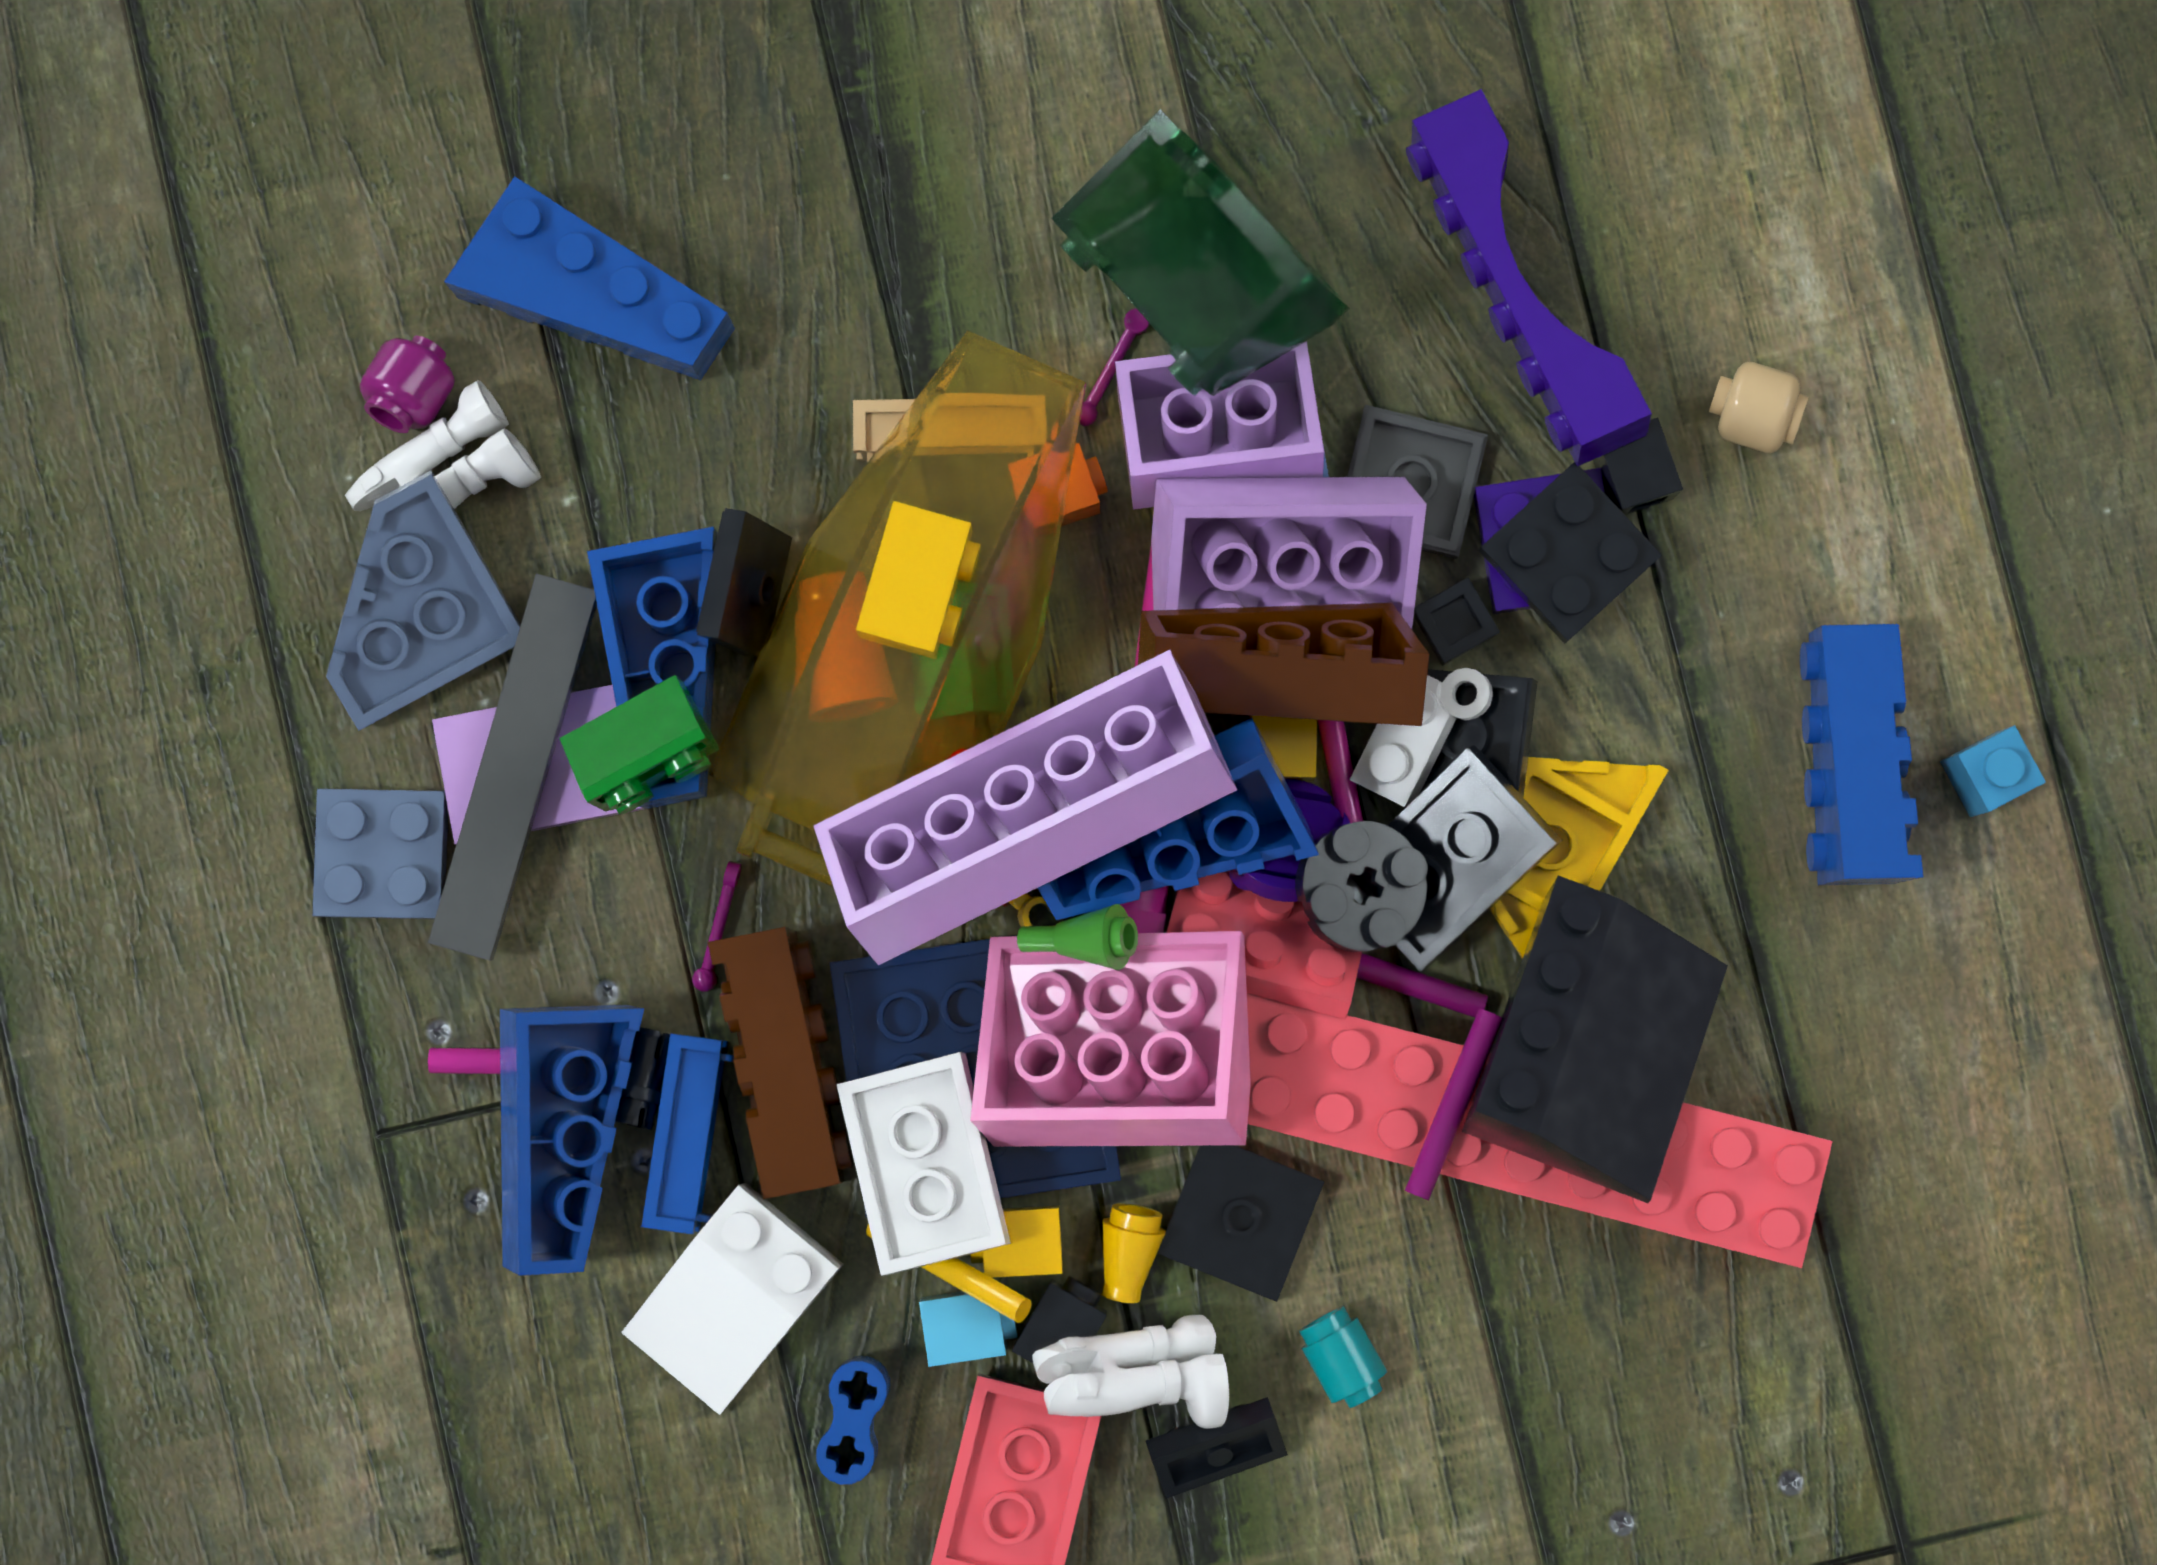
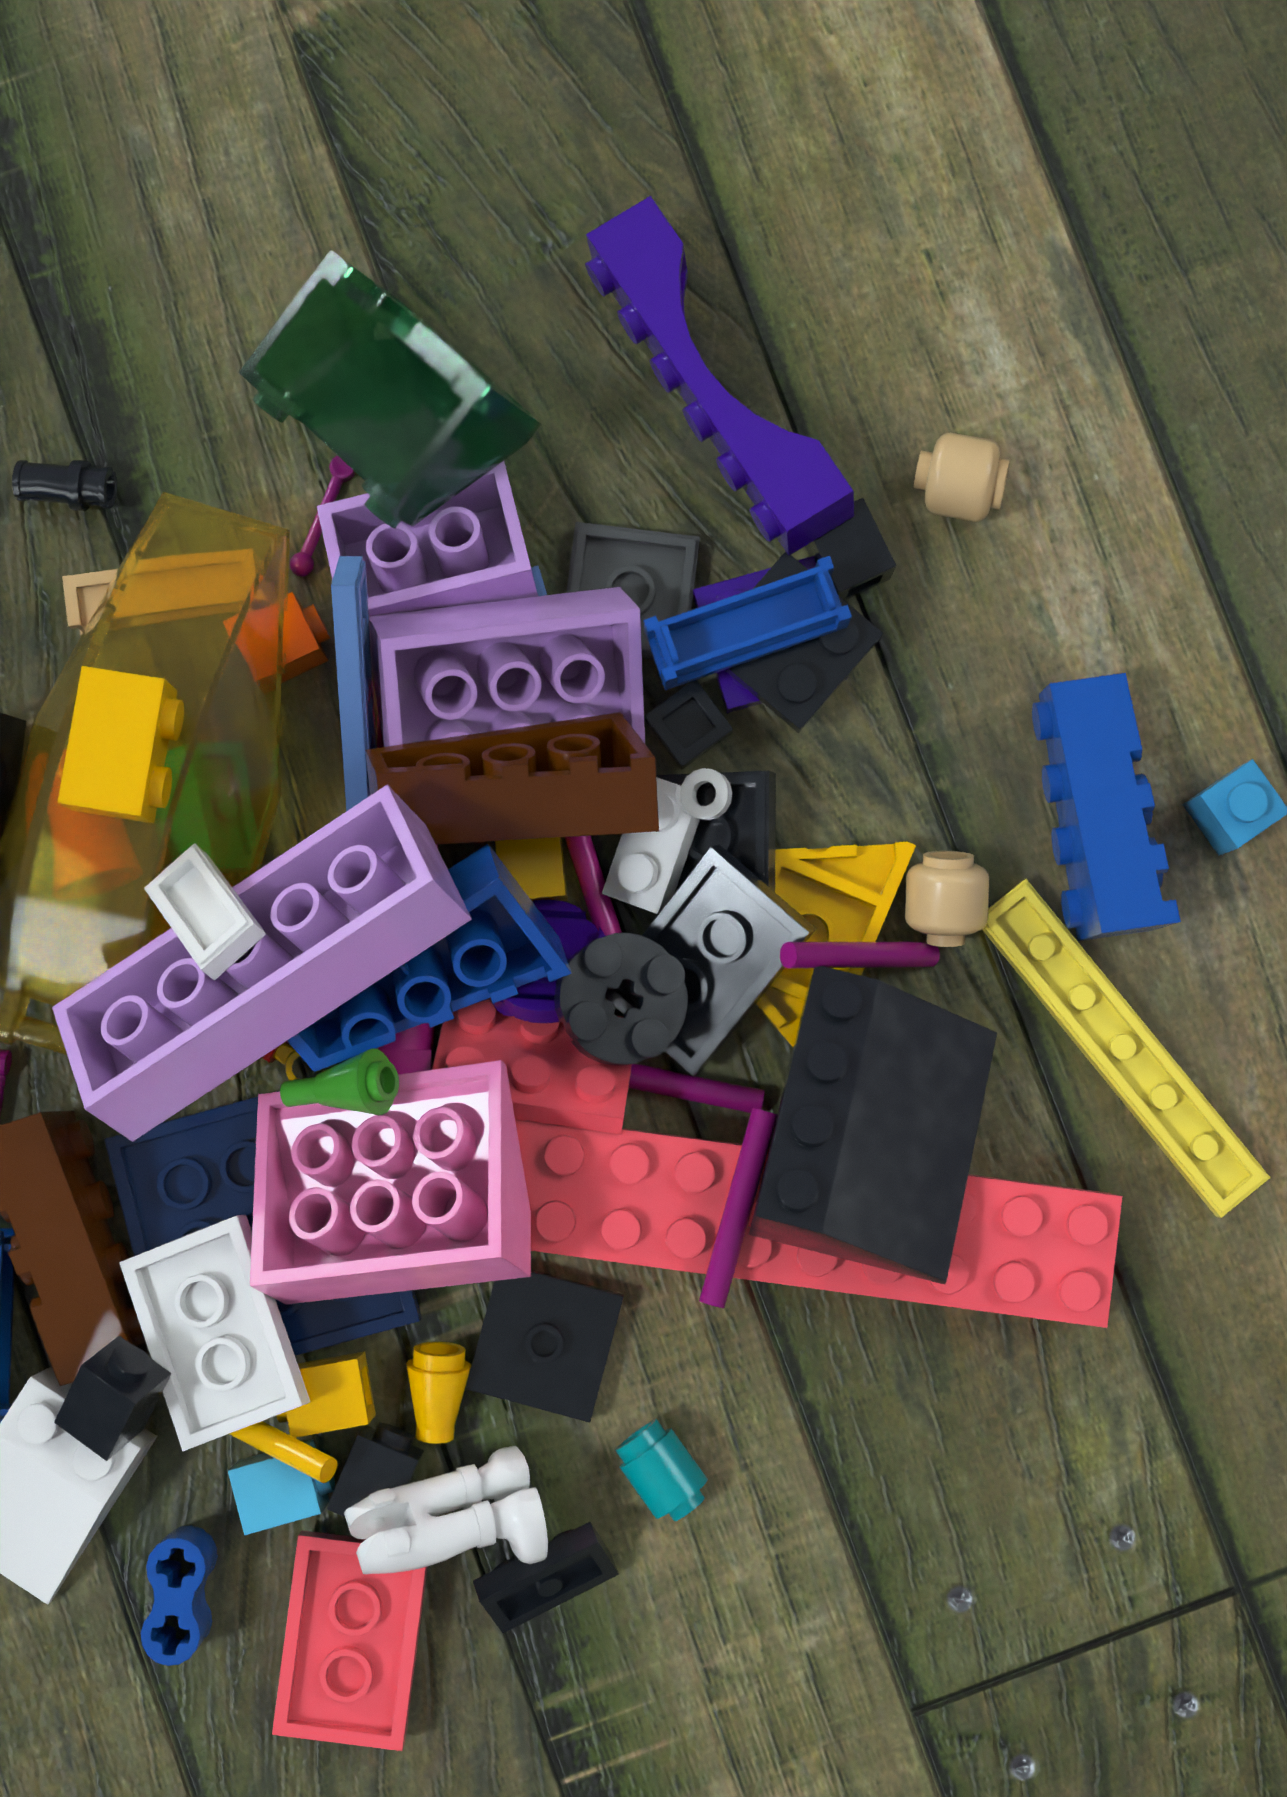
camera: 10 degrees left, 0 degrees up
none -> black pin [12,460,117,511]
none -> black brick [54,1336,172,1461]
none -> white tile [144,843,266,981]
none -> medium blue tile [331,556,377,811]
none -> blue container [644,556,852,690]
none -> magenta bar [780,942,940,968]
none -> tan head [905,851,990,947]
none -> light yellow tile [983,879,1271,1218]

